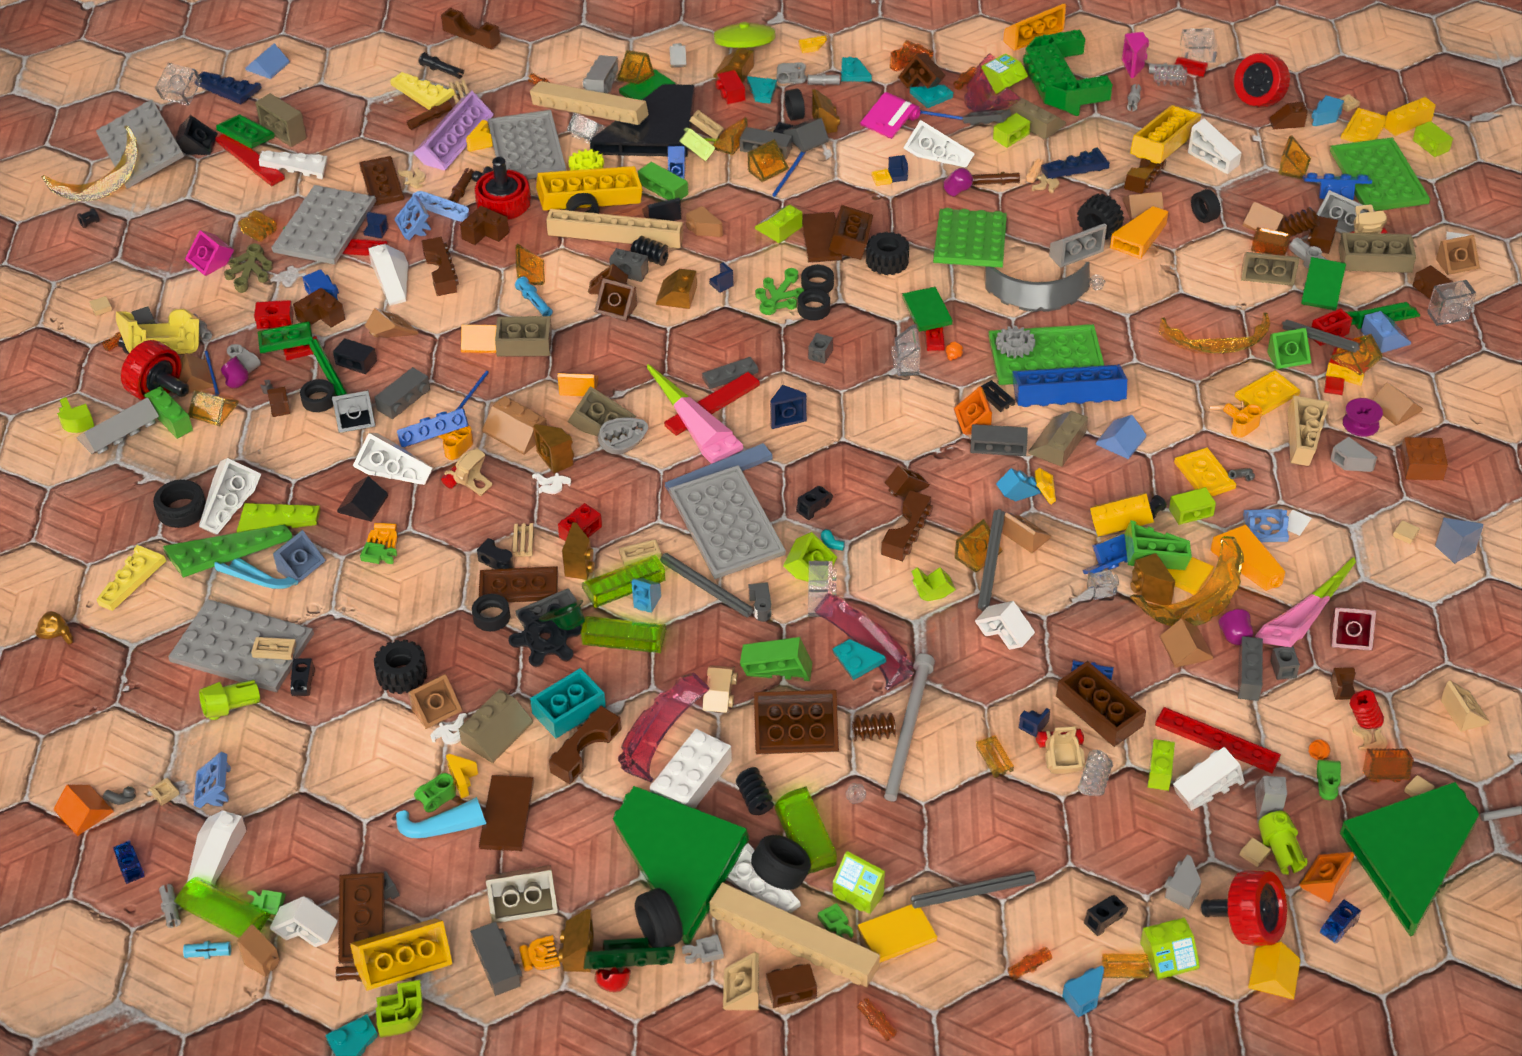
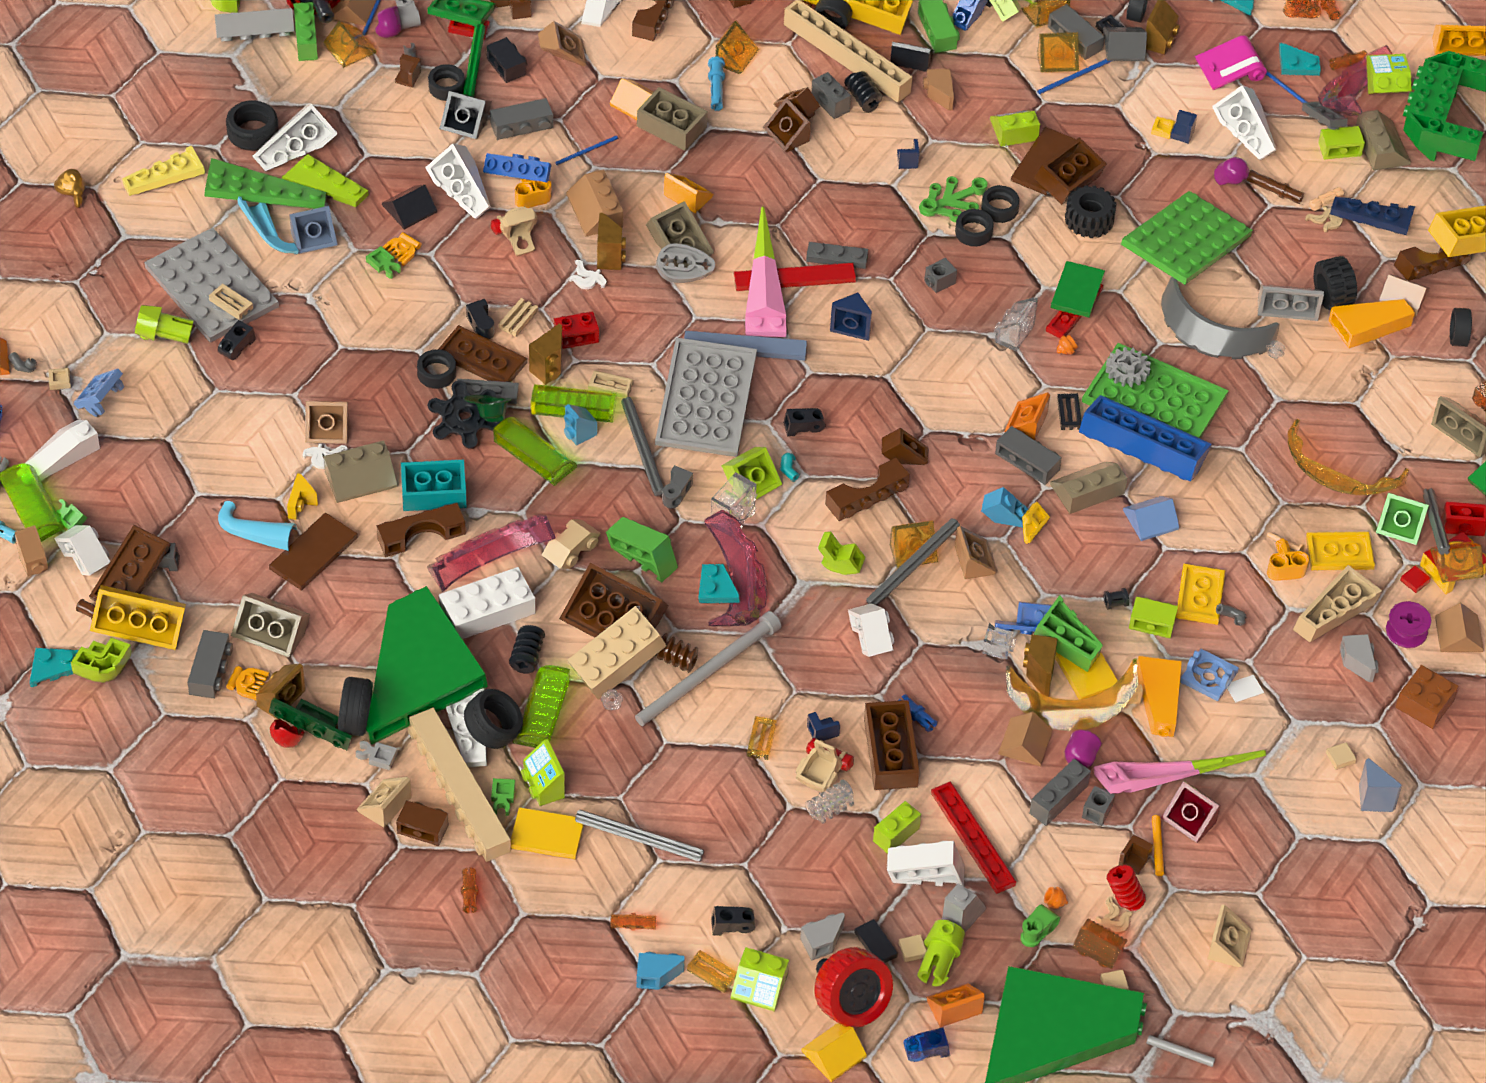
camera: 30 degrees right, 5 degrees up
black tyre [374,639,427,694] -> none
bright green piece [414,773,456,812] -> none
pearl gold slope [656,269,697,309] -> none
reddish brown brick [898,53,946,89] -> none
yellow slope [1090,492,1154,537] -> none
none -> tan brick [567,606,666,700]
none -> black tile [854,919,898,963]
none -> light orange bar [1152,815,1164,876]

